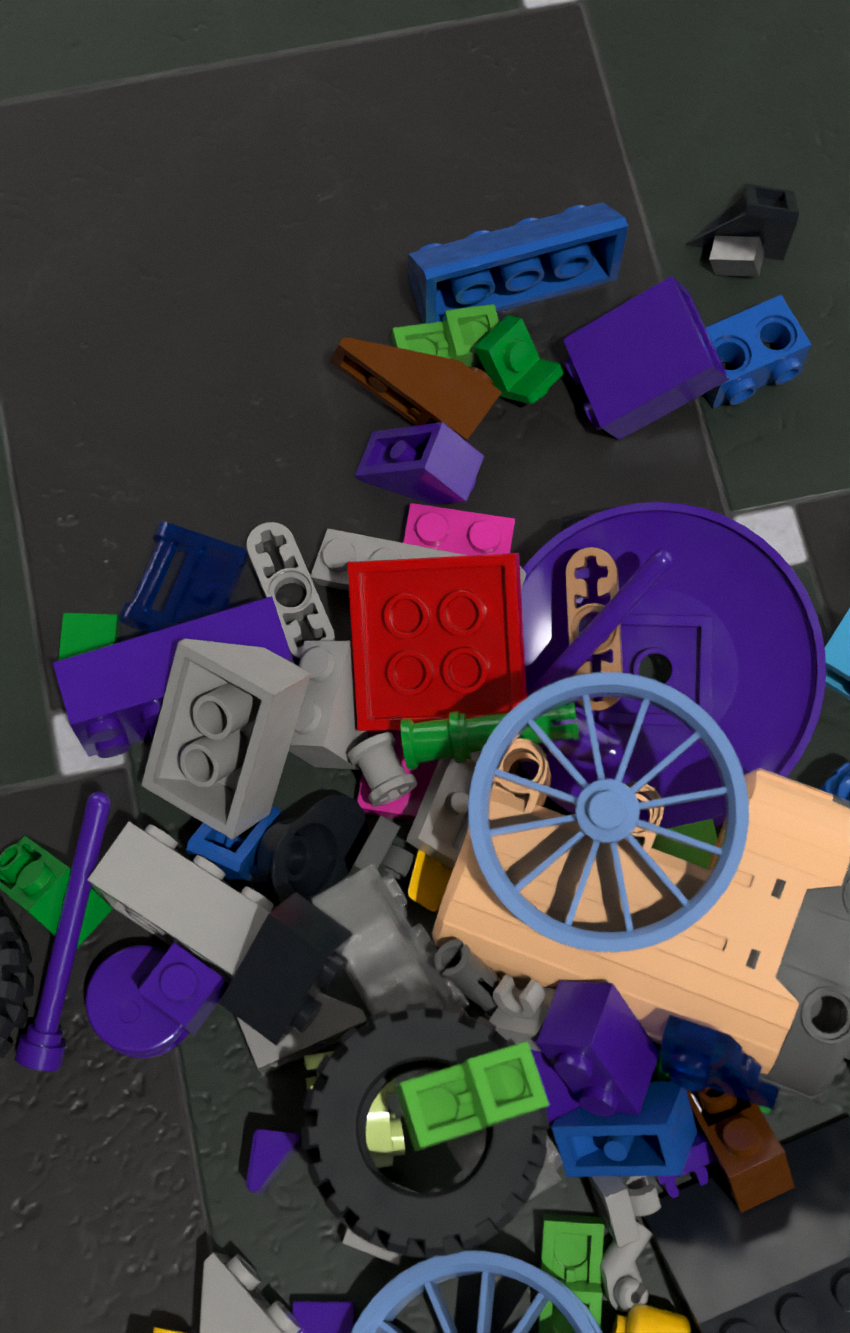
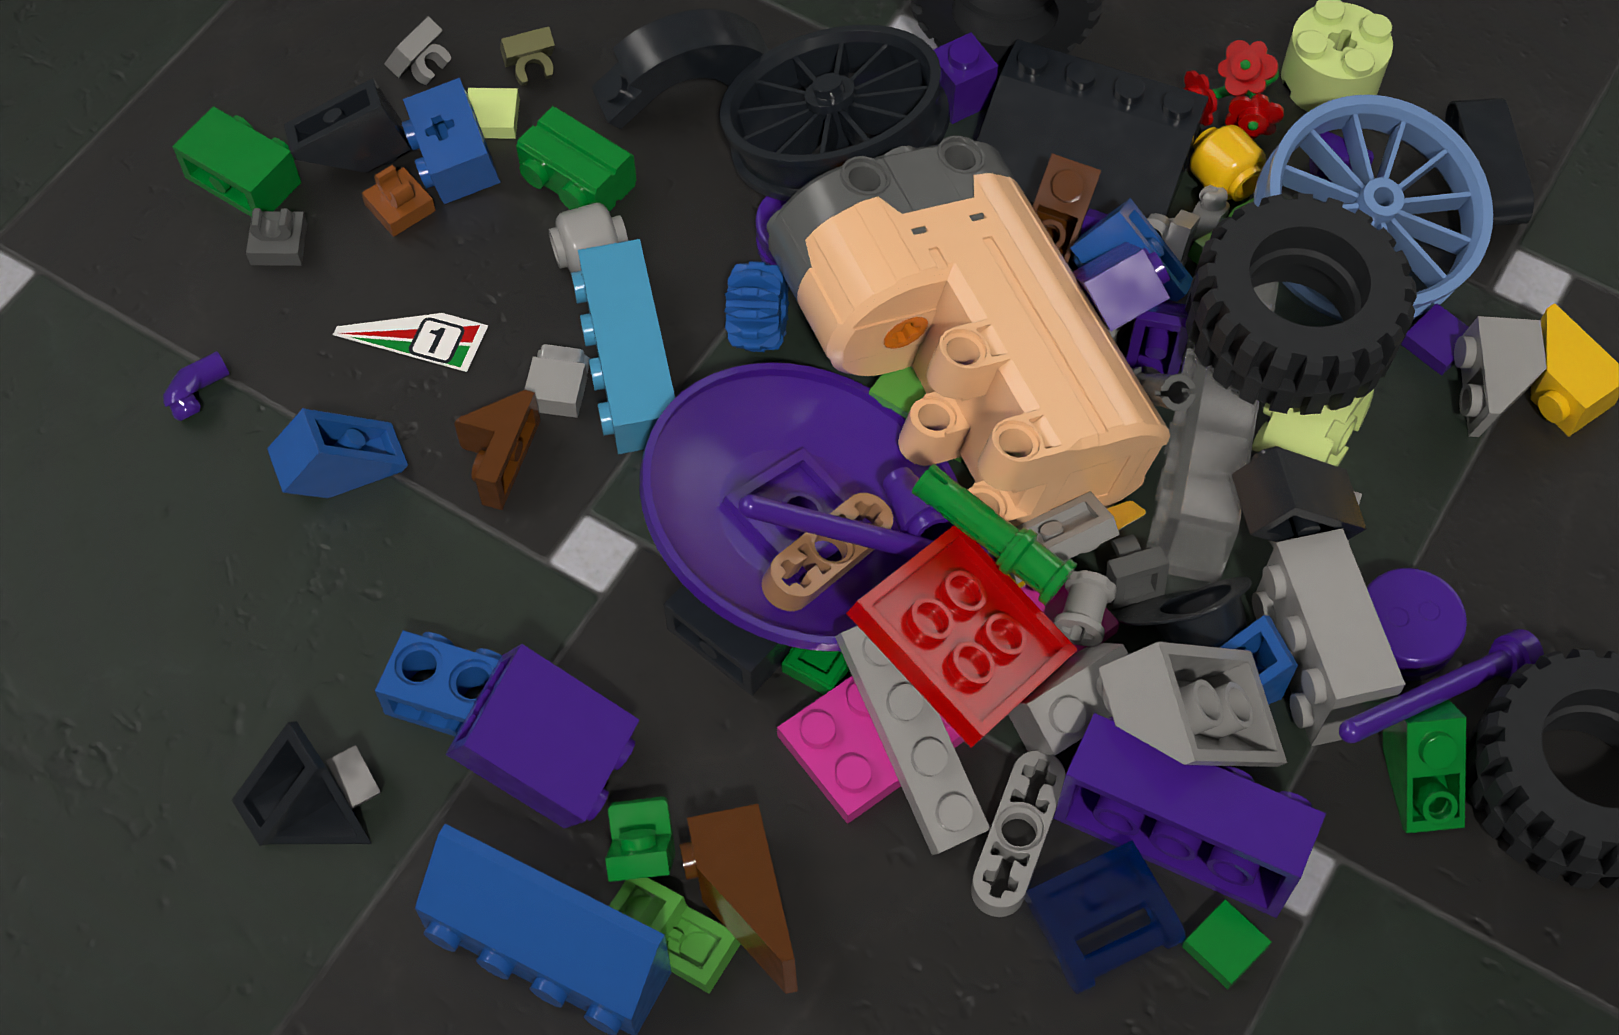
camera: 135 degrees left, 10 degrees down
dark purple brick [137,943,228,1037] -> none
dark purple slope [246,1129,302,1195] -> none
dark purple slope [355,422,484,505] -> none
bright green slope [395,1041,549,1151] -> none
medium blue wheel [468,672,749,952] -> none
light grey tile [489,975,556,1052] -> none
clear blue wing [662,1015,780,1110] -> none

